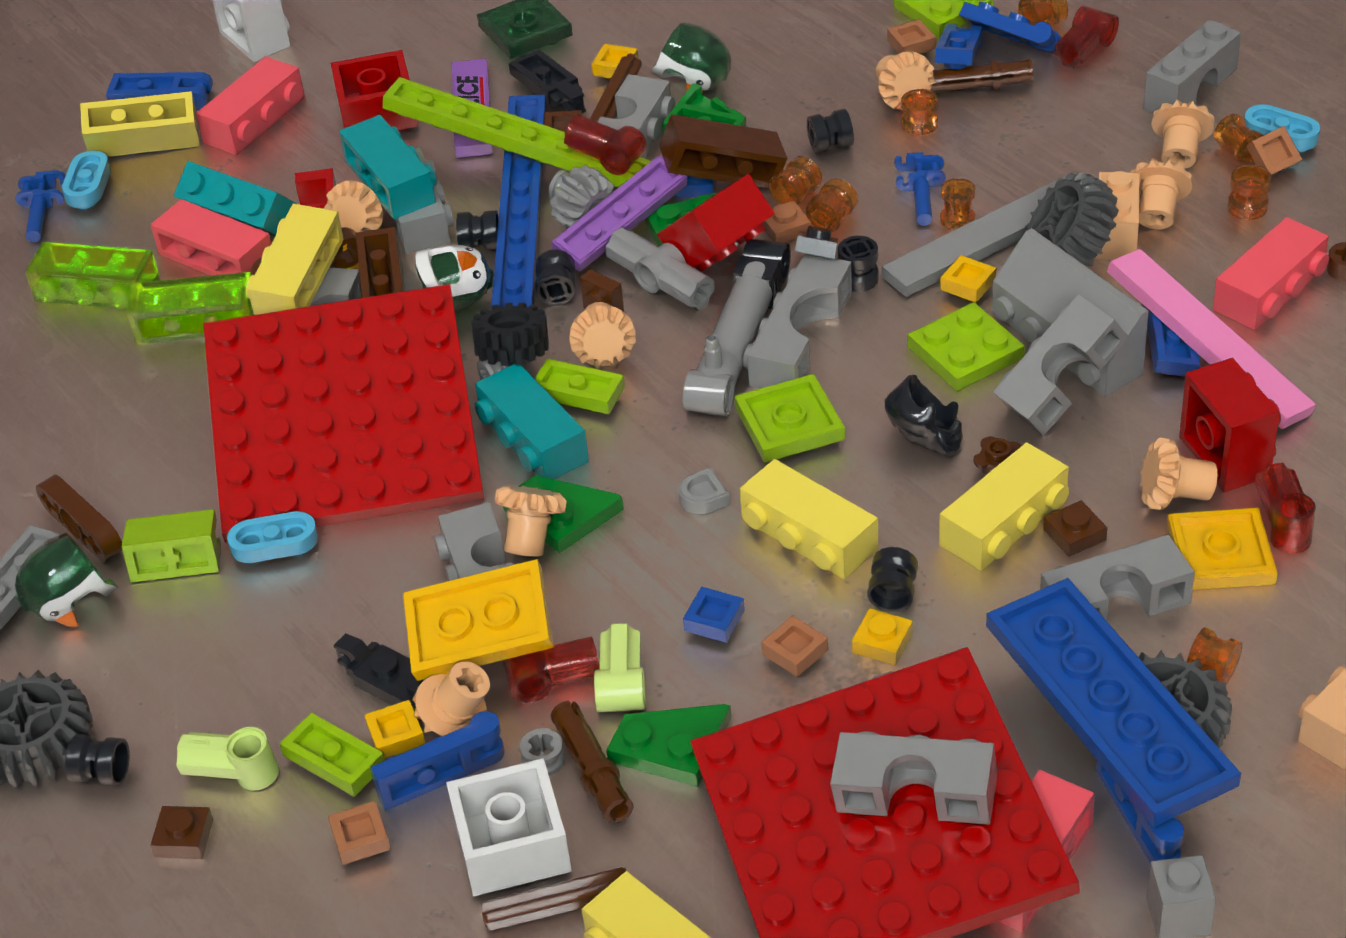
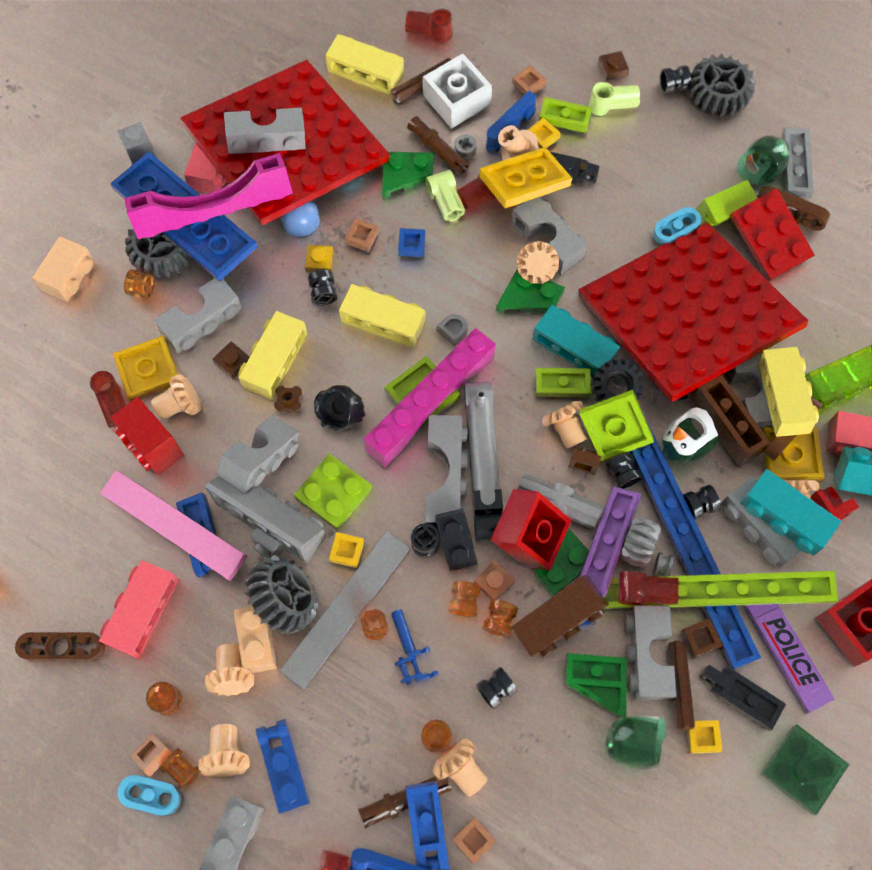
camera: 155 degrees right, 25 degrees up
none -> dark pink arch [124,153,293,239]
none -> blue plate [256,719,310,814]
none -> dark pink arch [364,328,496,468]
none -> lime plate [579,390,654,461]
none -> red plate [730,188,815,281]

